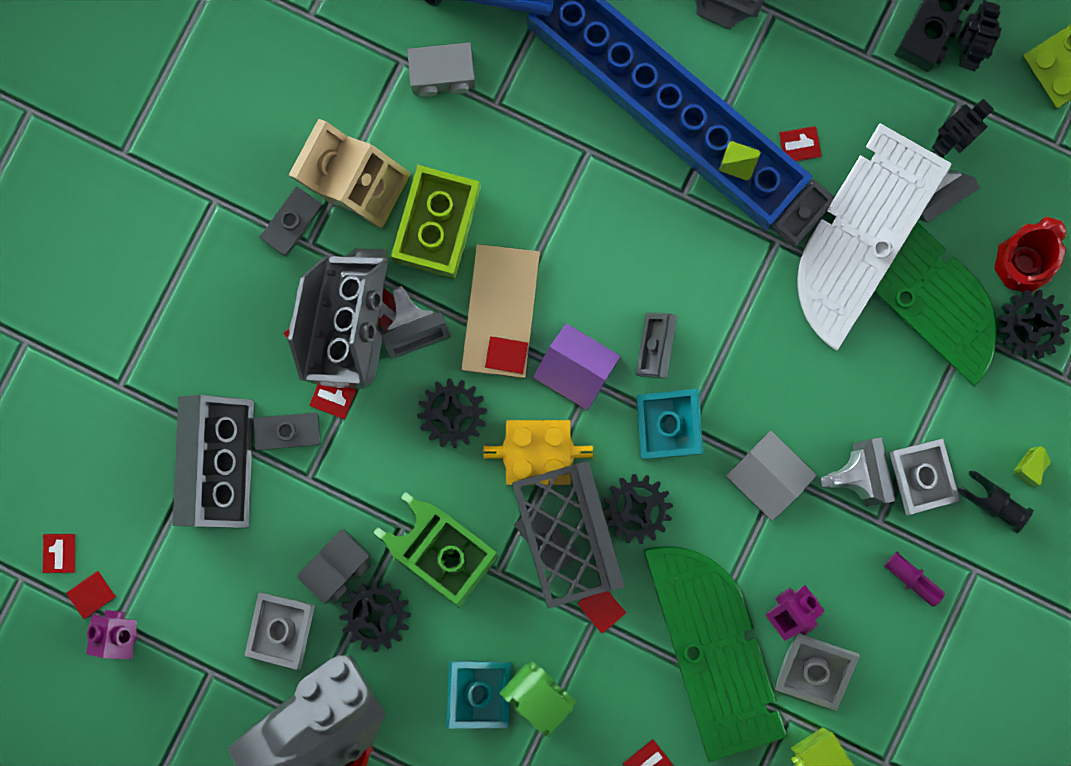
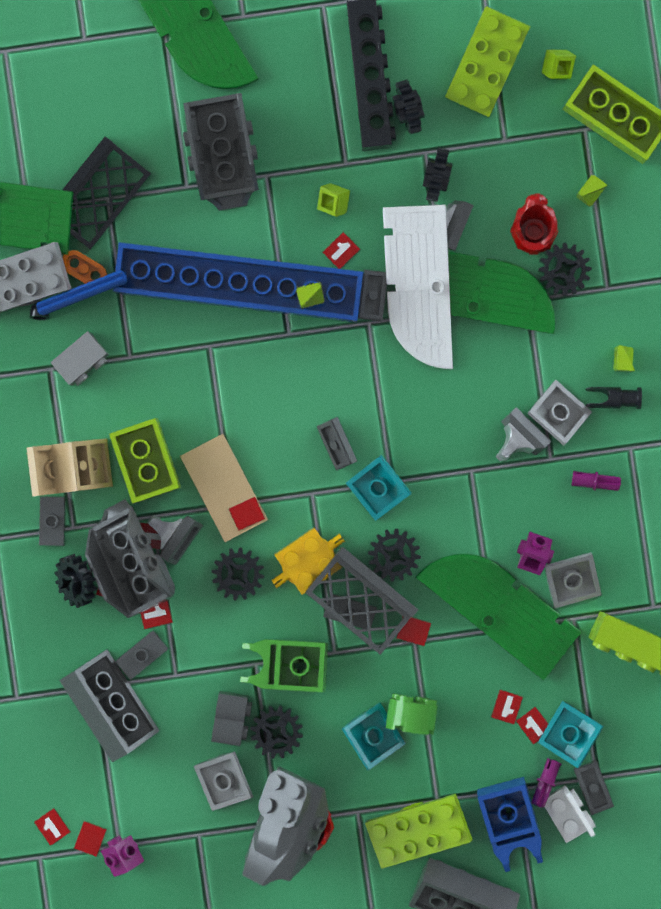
camera: 30 degrees left, 5 degrees up
medium lavender slope [533,323,620,411] -> none
light grey slope [726,430,817,521] -> none
none -> black gear [54,554,97,608]
none -> lime slope [317,183,350,217]

